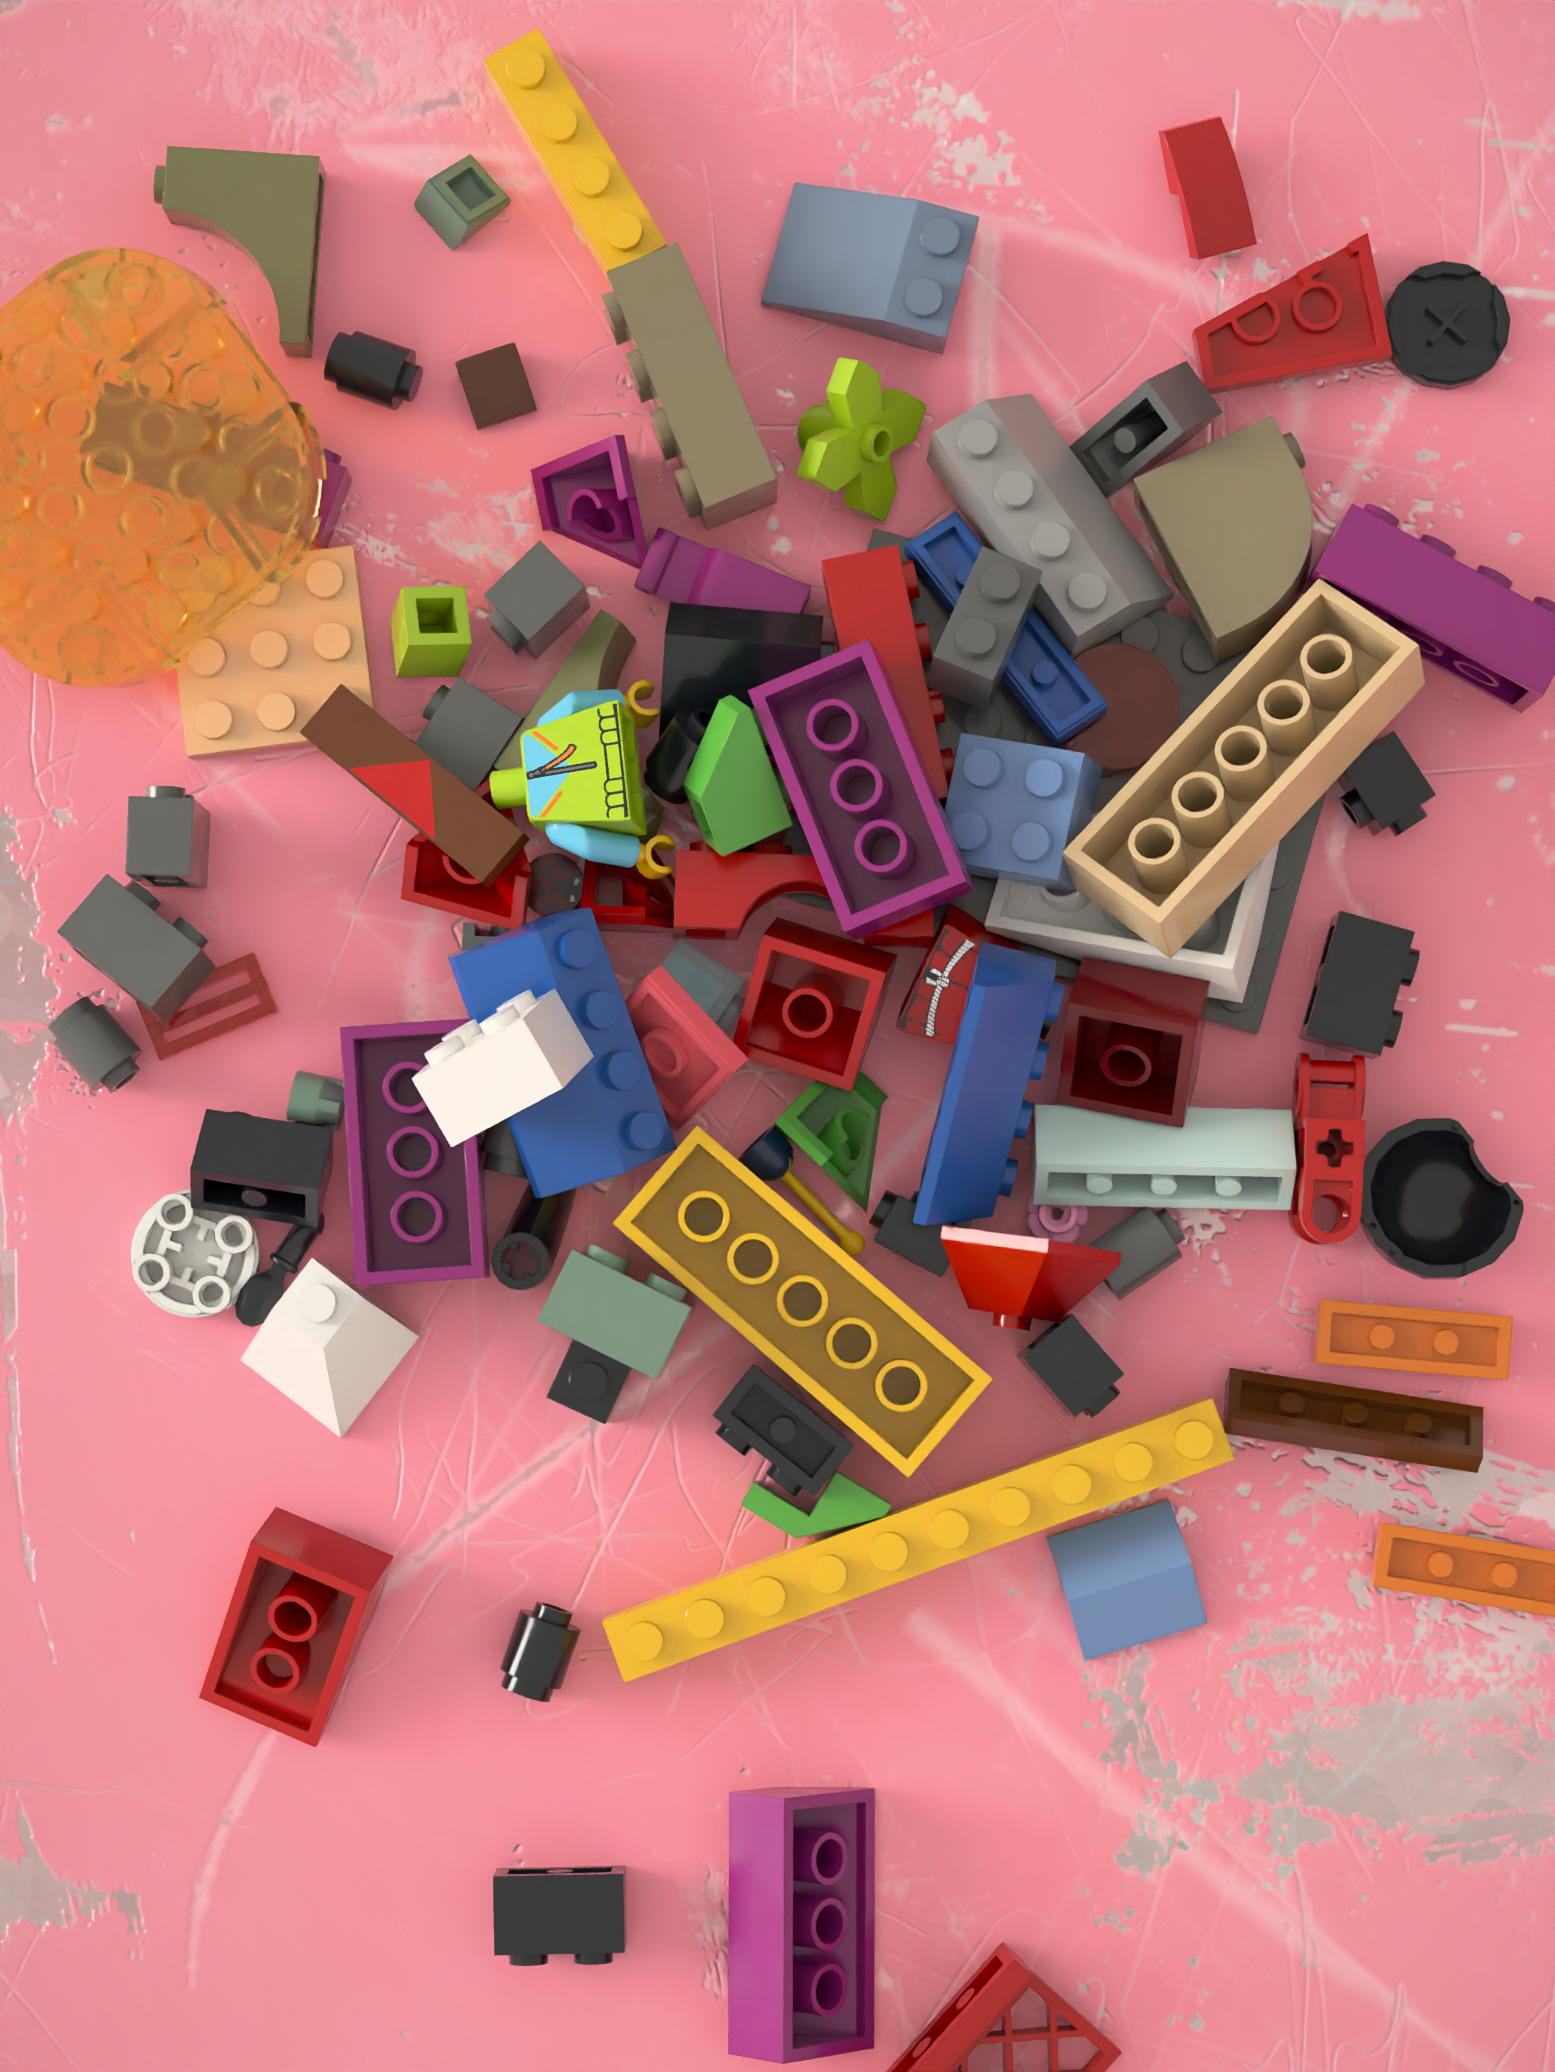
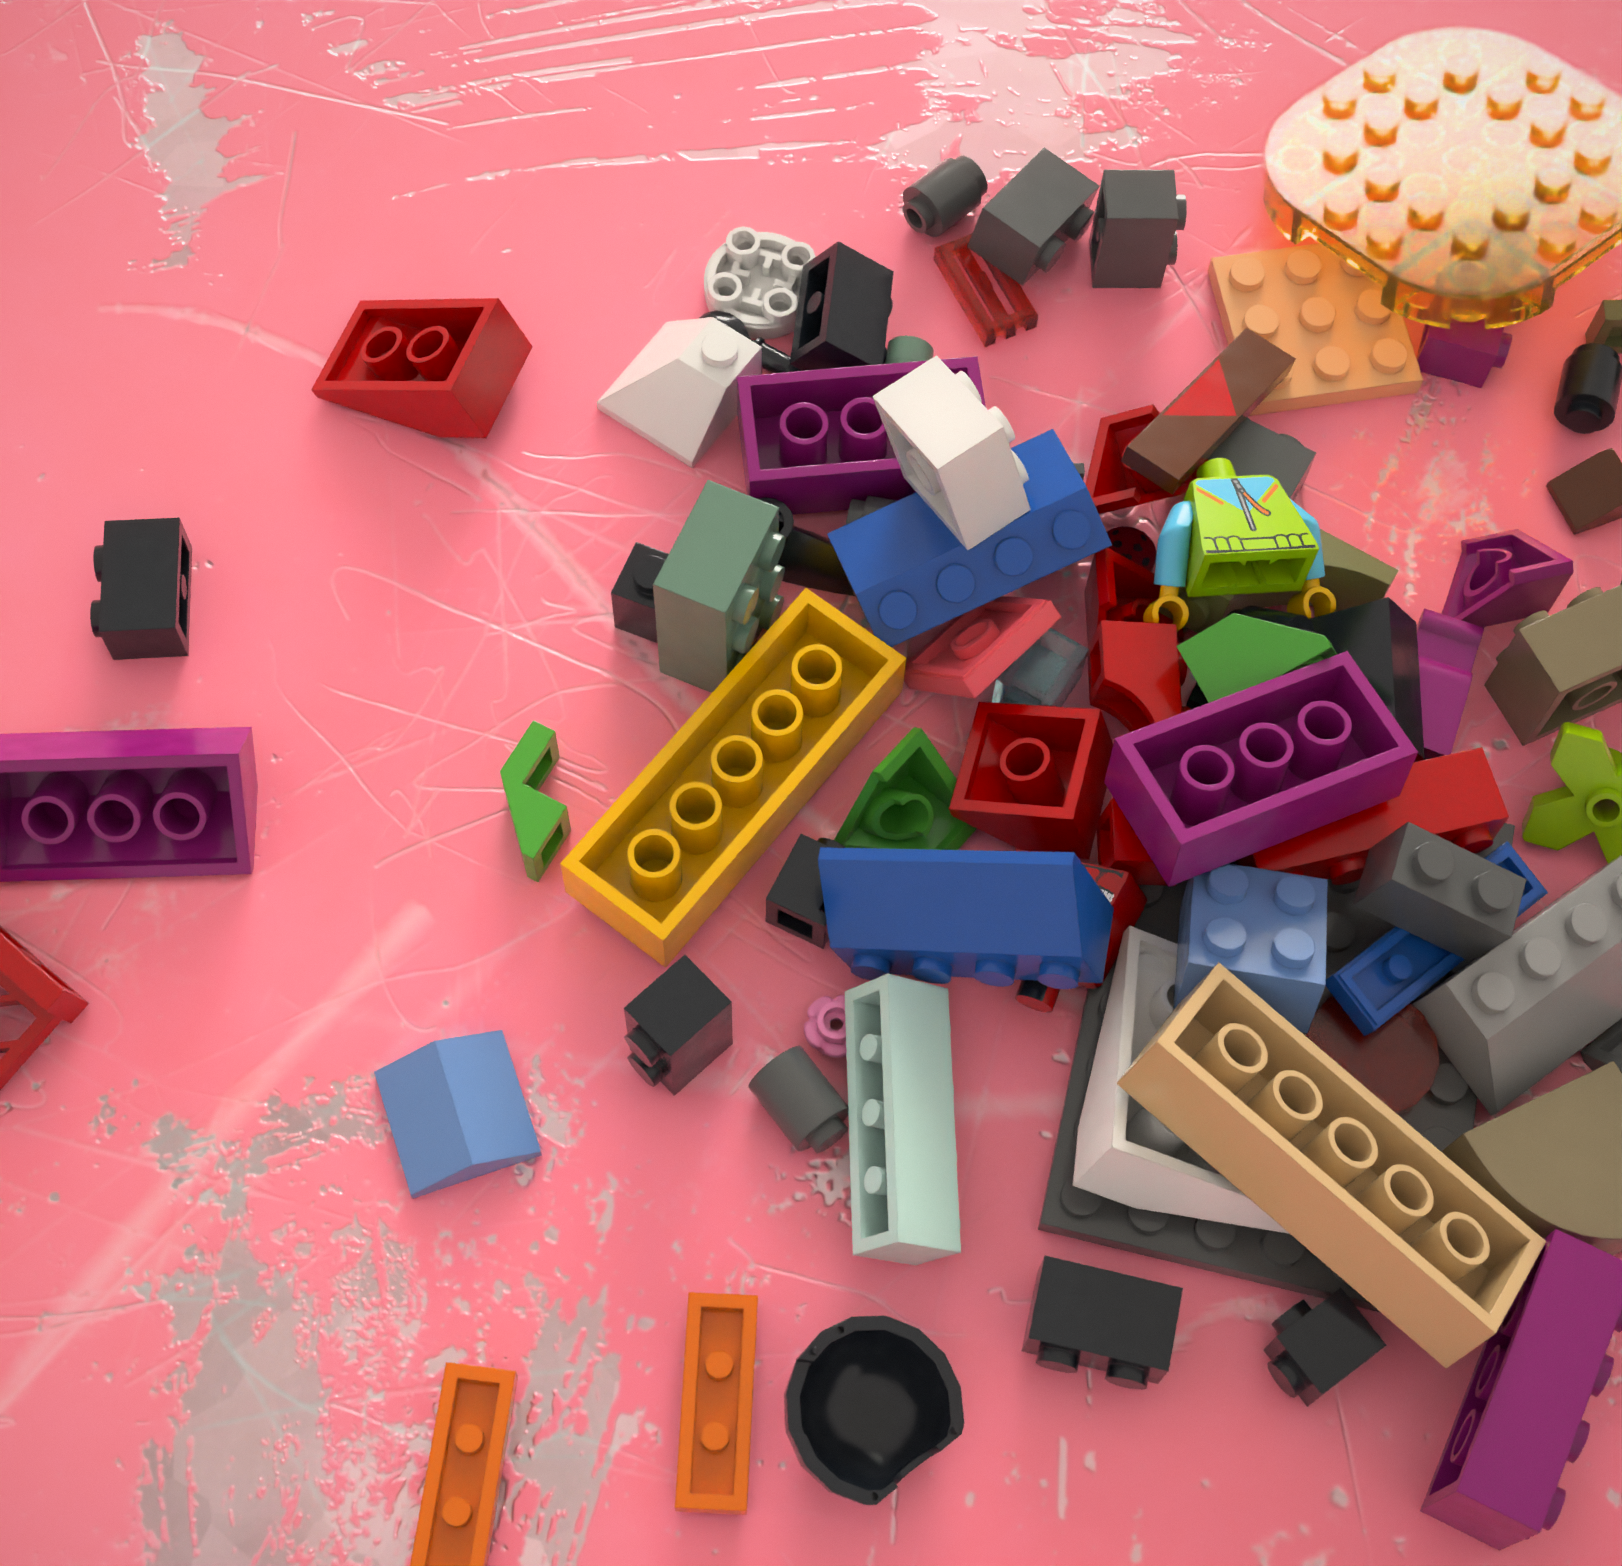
camera: 85 degrees right, 20 degrees down
lime brick [390,586,472,678] -> none
dark grey brick [484,540,590,659] -> none
black brick [500,1601,581,1702] -> none
yellow brick [602,1397,1235,1683] -> none
black brick [713,1363,854,1497] -> none
hinge [737,1125,865,1256] -> none
red slope [941,1225,1121,1331] -> none
dark red brick [1057,957,1210,1128] -> none
reddish brown plate [1223,1368,1483,1473] -> none
red piece [1288,1053,1366,1245] -> none

